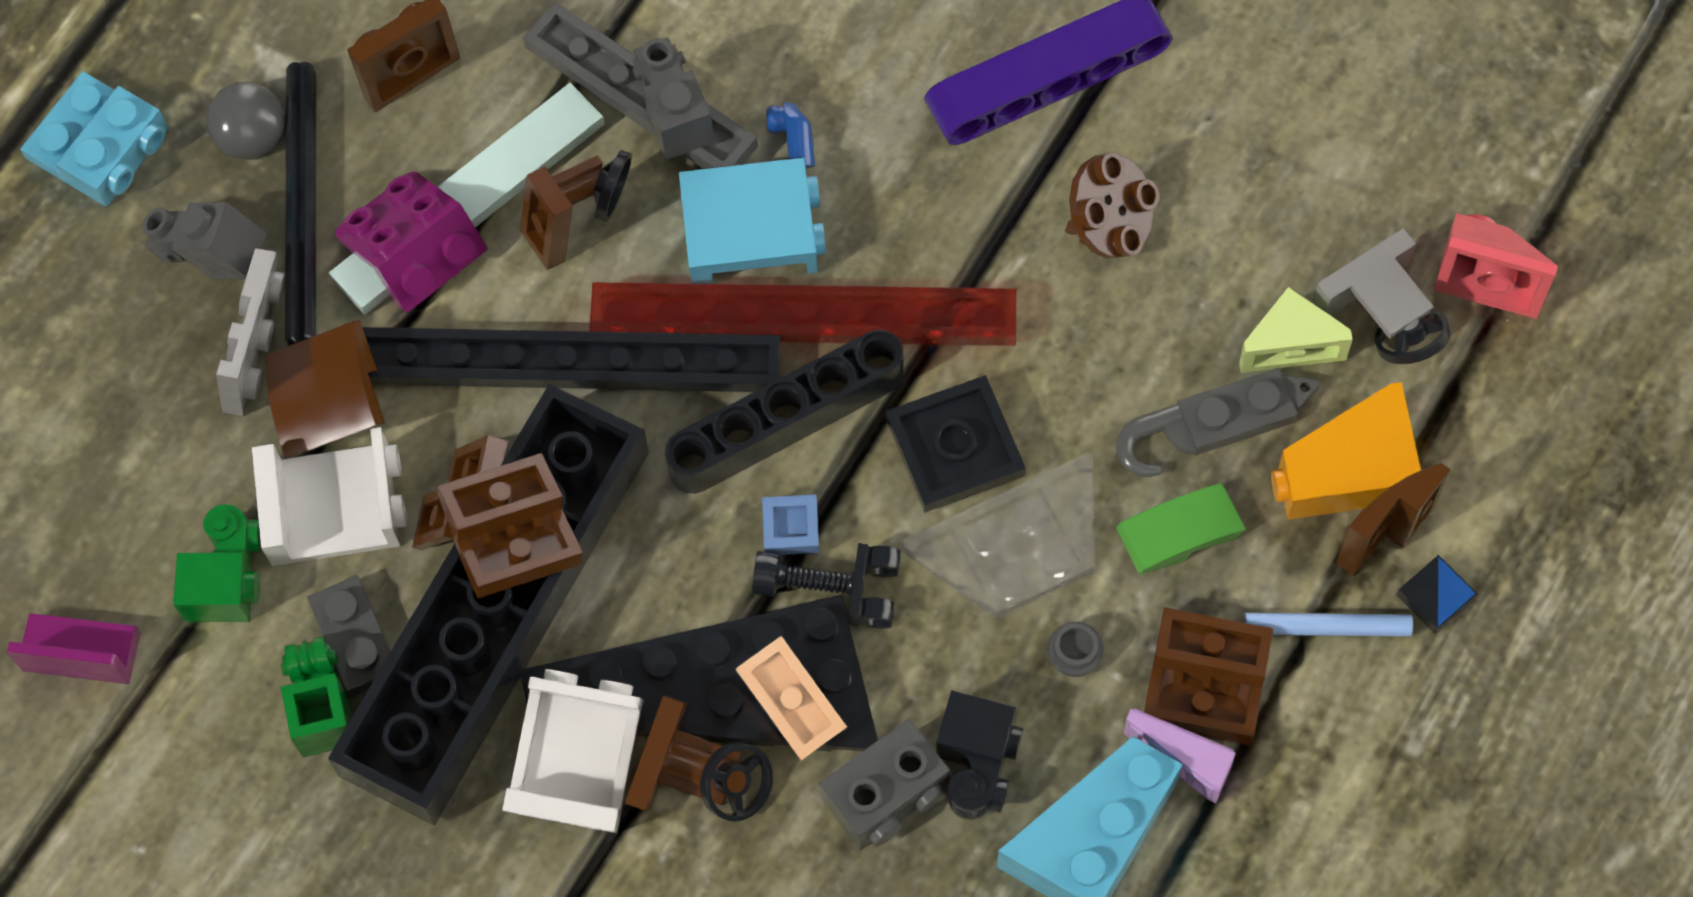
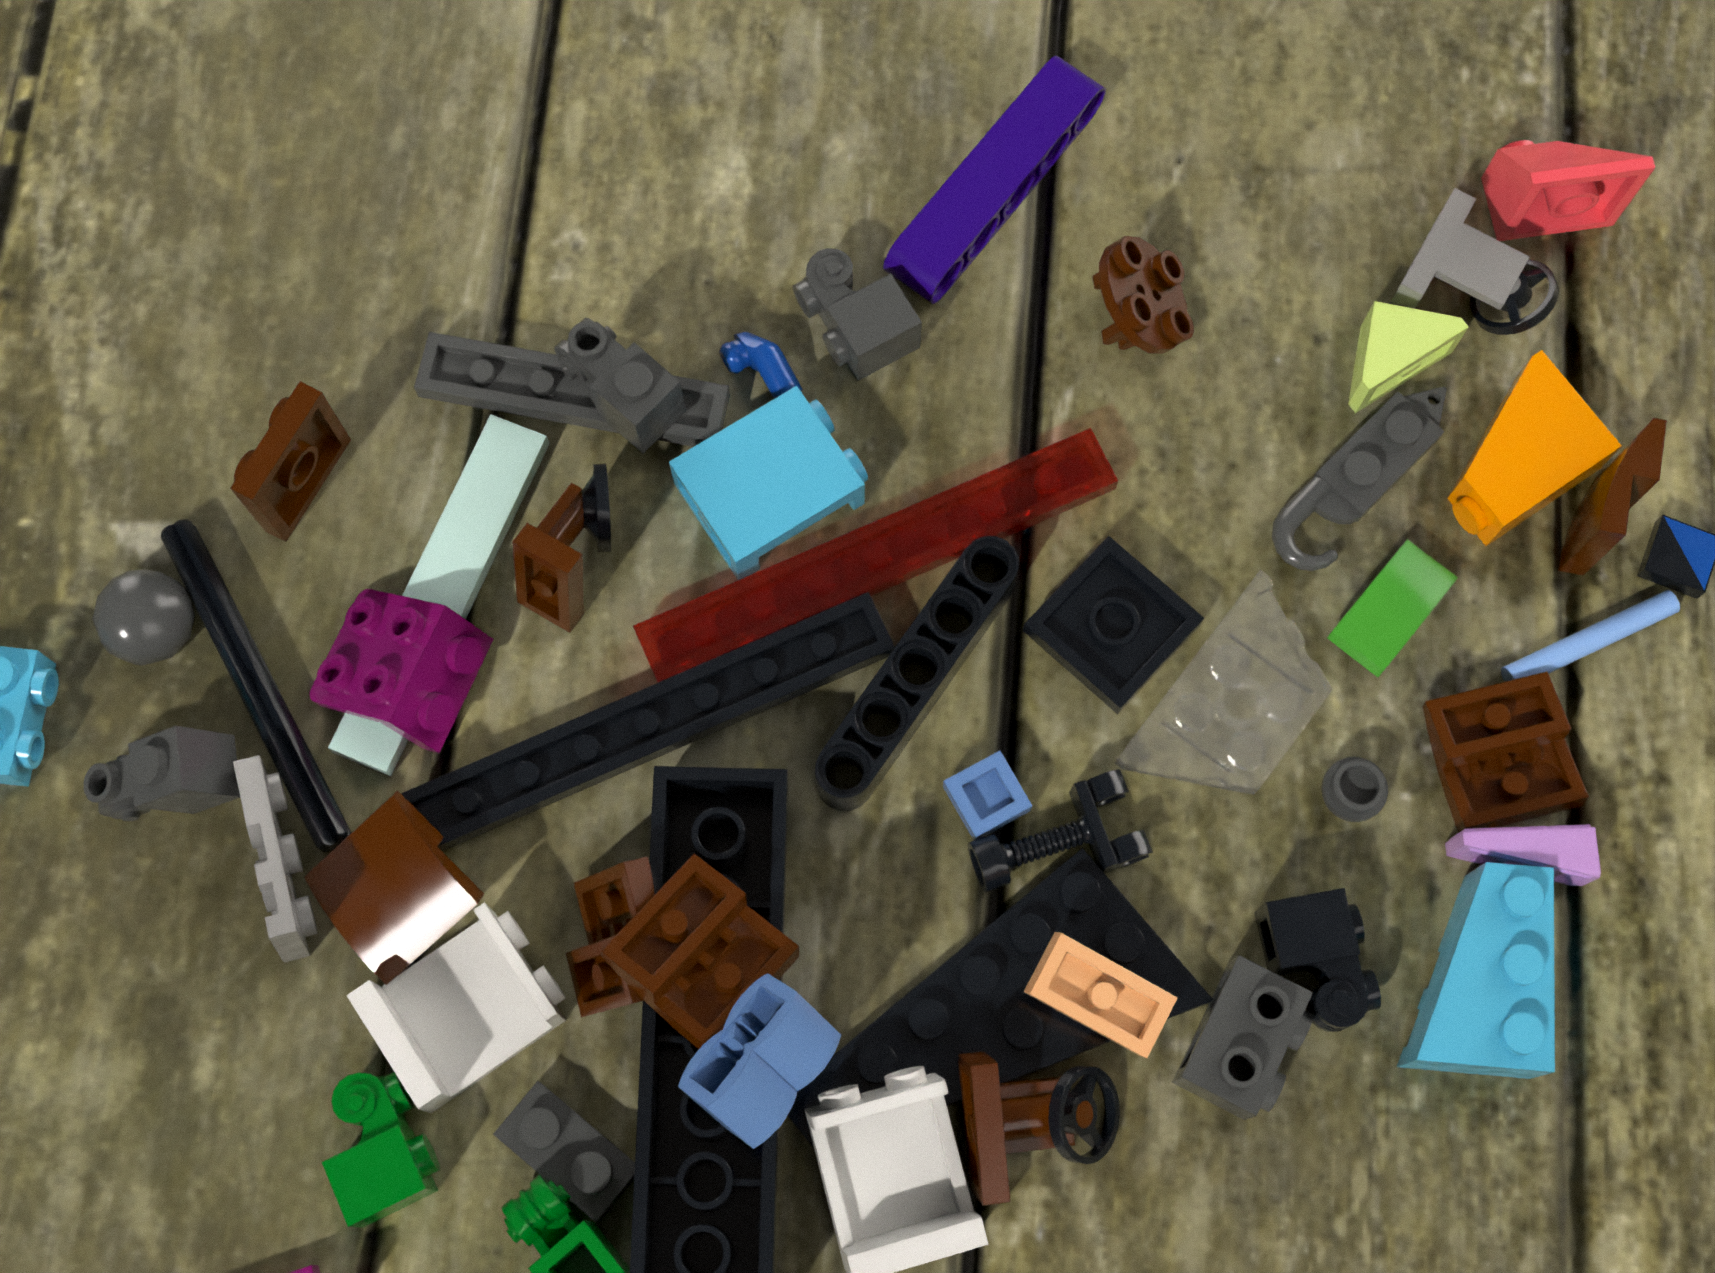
camera: 30 degrees left, 5 degrees up
none -> medium blue brick [678,973,841,1149]
none -> dark grey brick [792,248,922,381]

